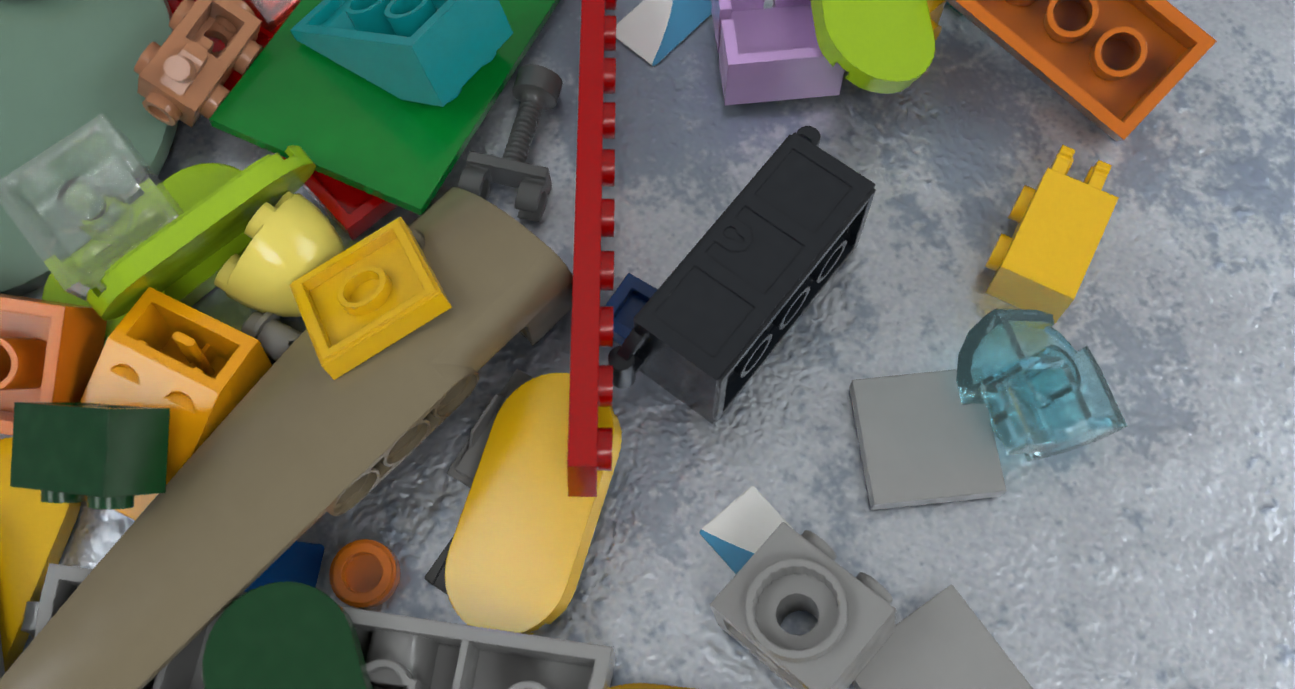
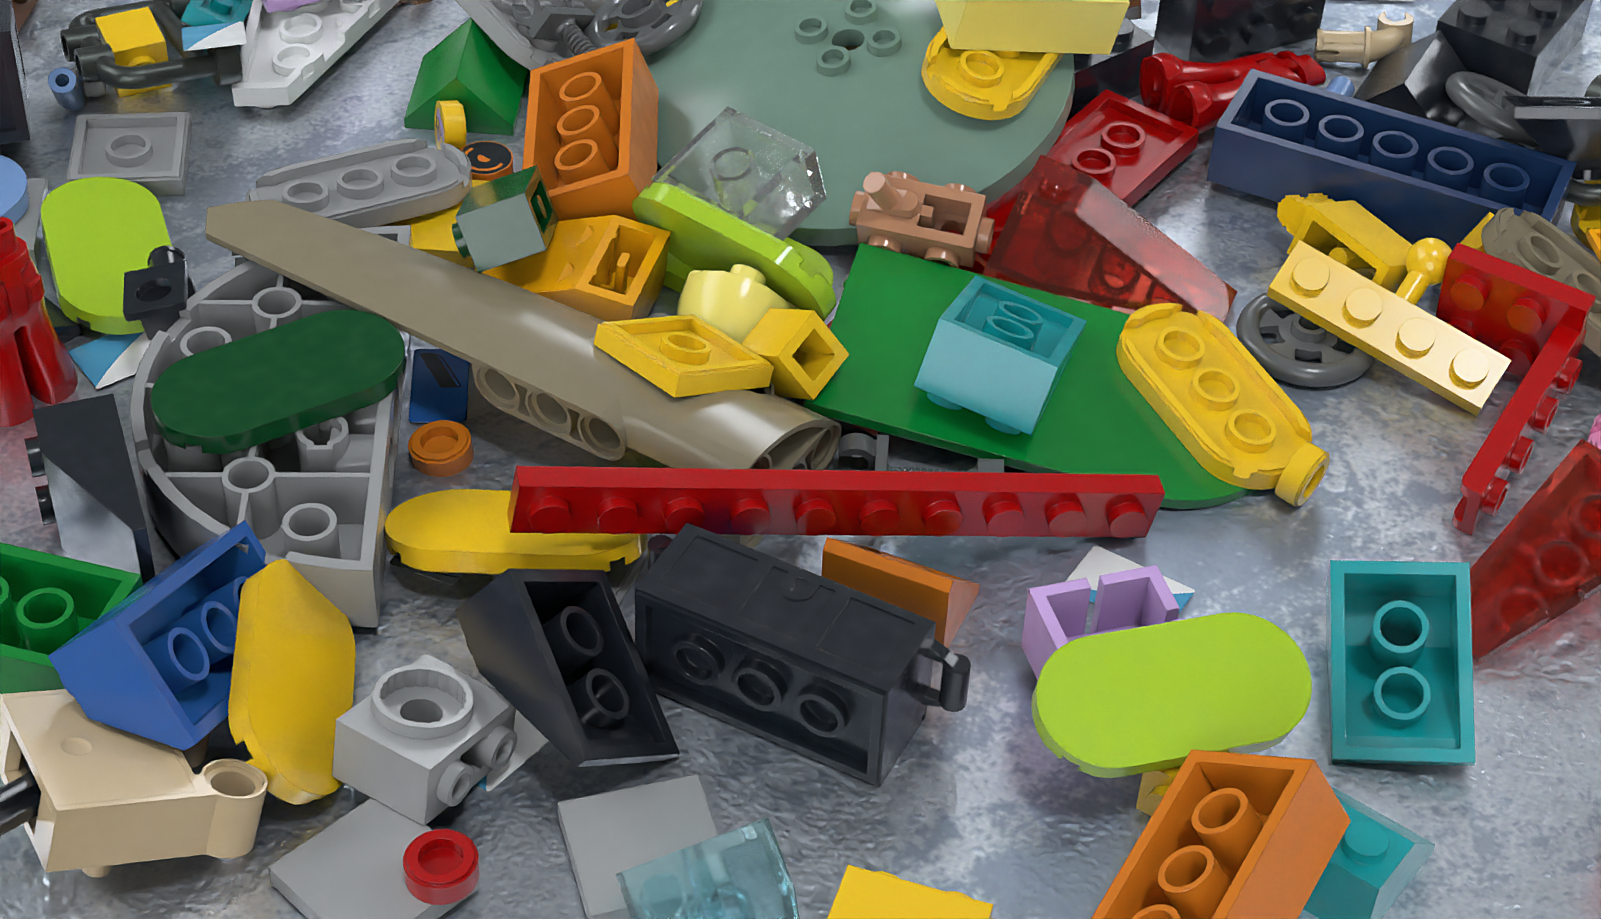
camera: 75 degrees right, 25 degrees down
none -> red tile [403,829,480,905]
none -> black slope [455,569,680,767]
none -> yellow brick [741,308,850,400]
none -> orange slope [821,537,980,648]

